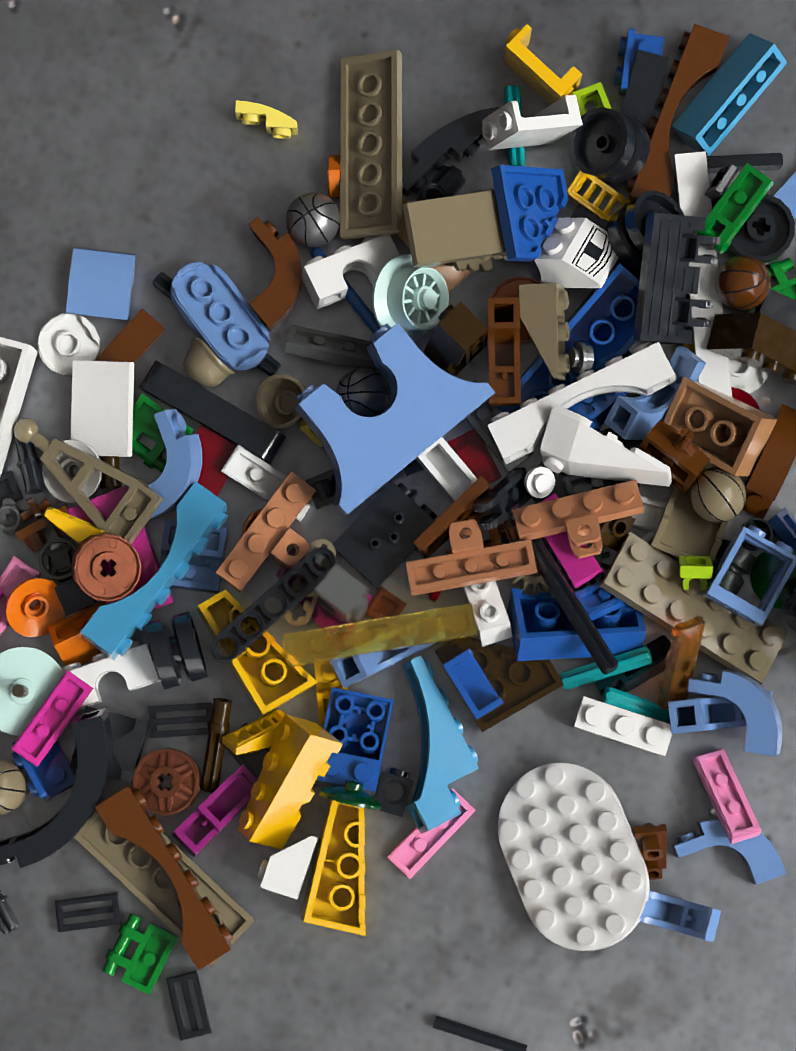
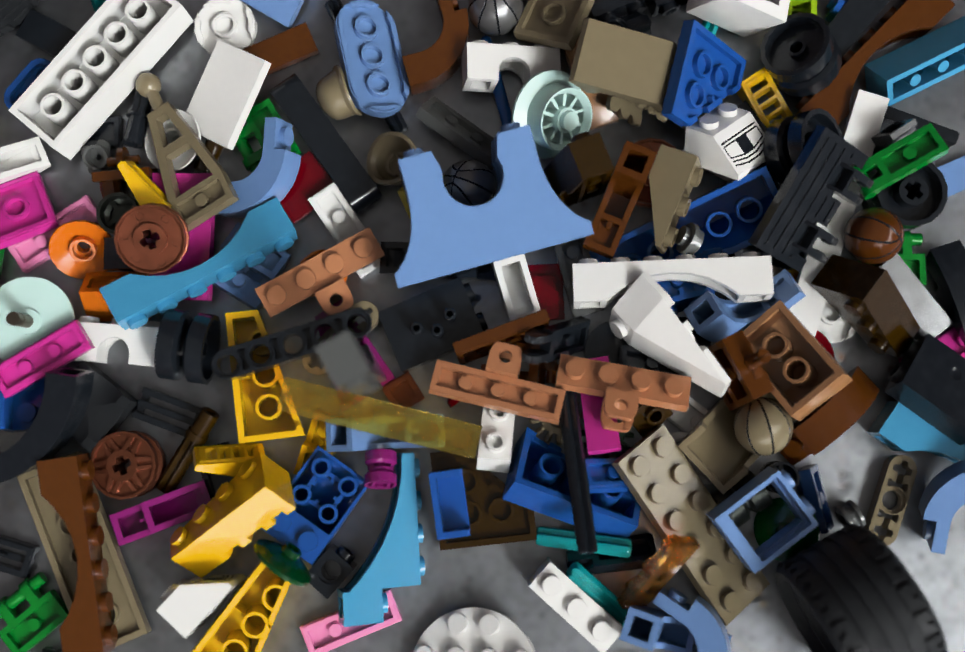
camera: 25 degrees right, 0 degrees up
white plate [524,466,555,498] -> none
lime tile [678,555,713,590] -> none
none -> magenta wheel [364,449,397,489]

